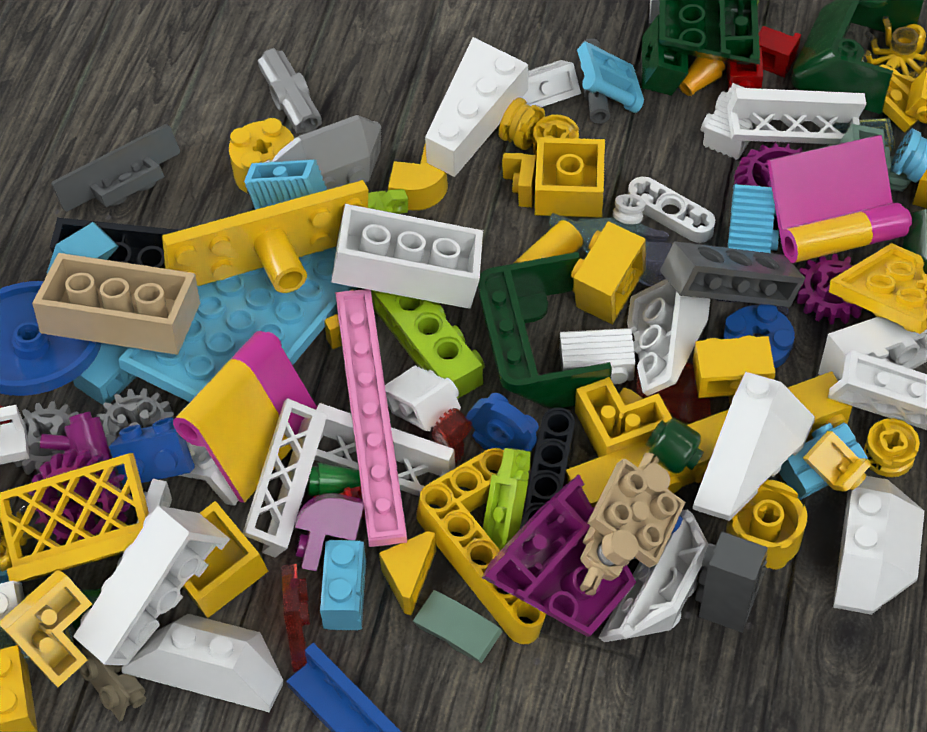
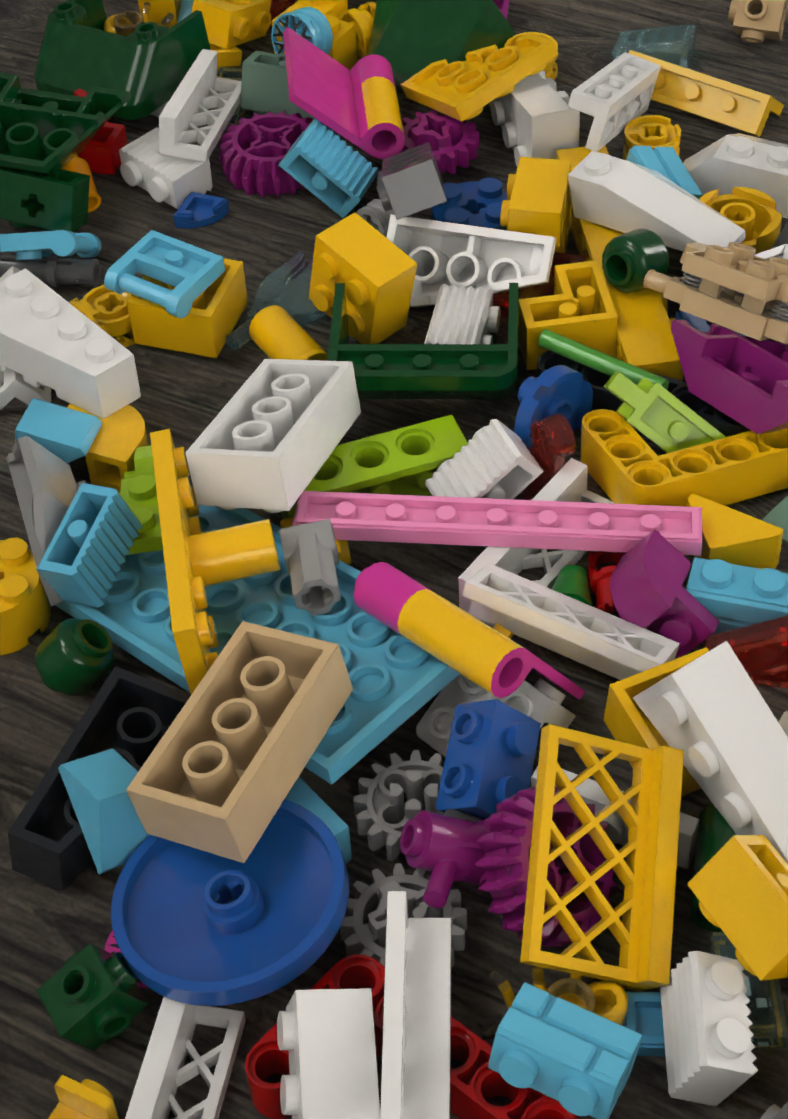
camera: 75 degrees left, 10 degrees down
yellow bracket [502,153,536,207] -> none
white bush [613,194,646,225] -> none
white beam [628,177,715,243] -> none
yellow bracket [803,431,871,492] -> none
none -> medium azure slope [15,398,103,463]
none -> dark green head [35,618,114,696]
none -> medium azure plate [104,230,225,318]
none -> blue tile [173,192,229,229]
none -> light grey piece [279,519,341,616]
none -> bright green bar [538,329,669,390]

